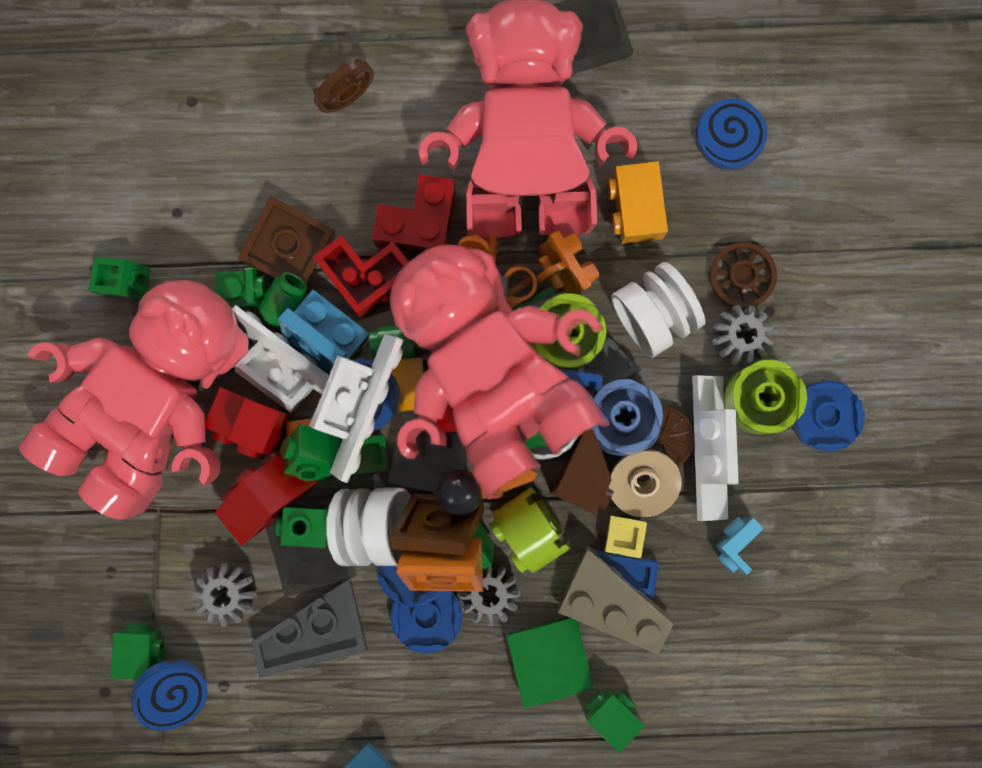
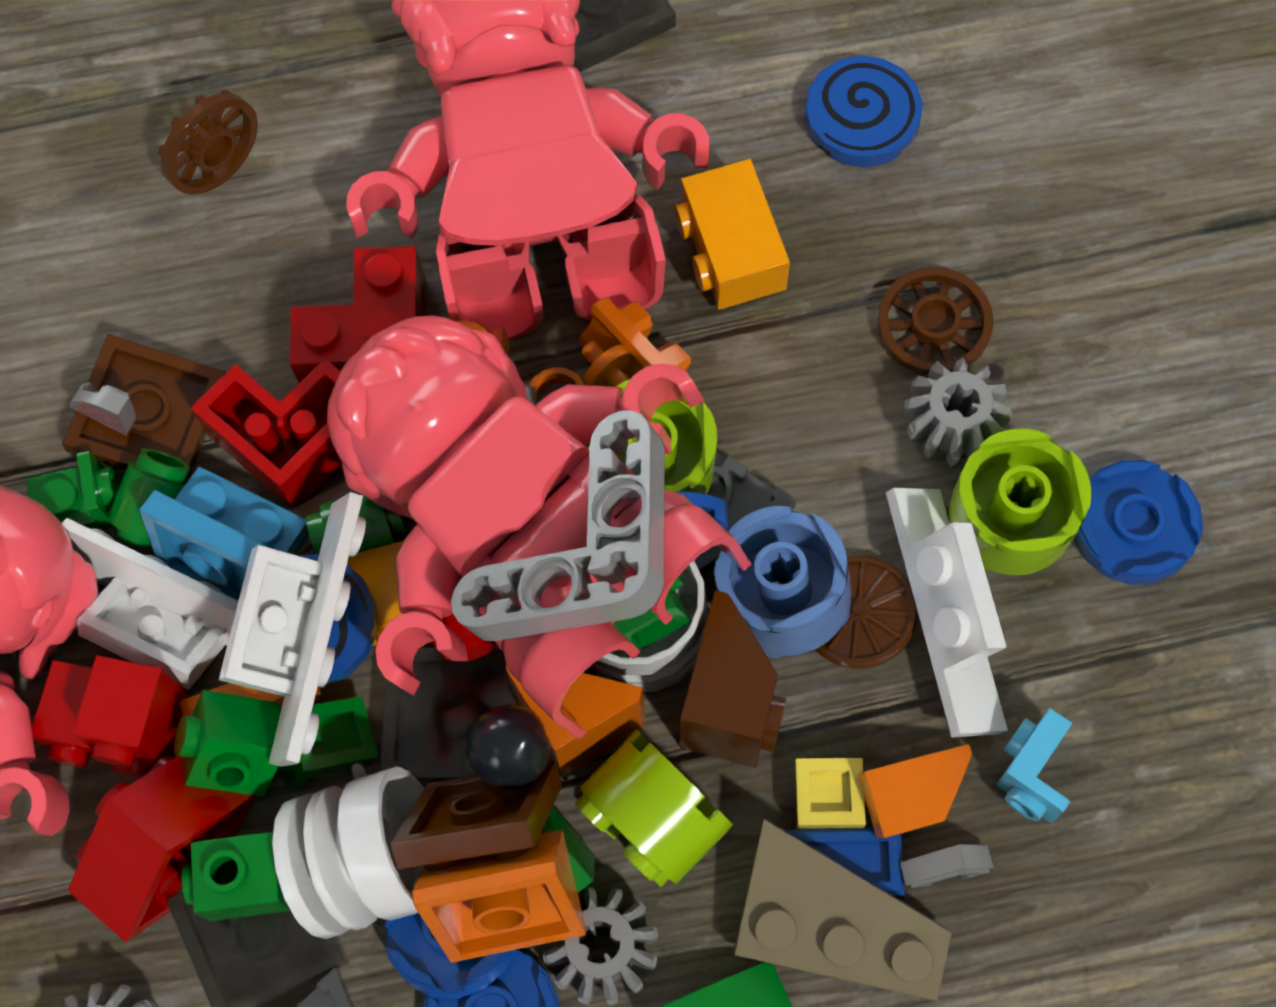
camera: 10 degrees left, 15 degrees down
tan dish [609,449,682,517] -> none
white wheel [611,262,705,359] -> none
none -> light grey tile [70,383,137,436]
none -> light grey beam [451,410,665,641]
none -> orange slope [858,744,972,840]
none -> light grey tile [899,844,994,888]

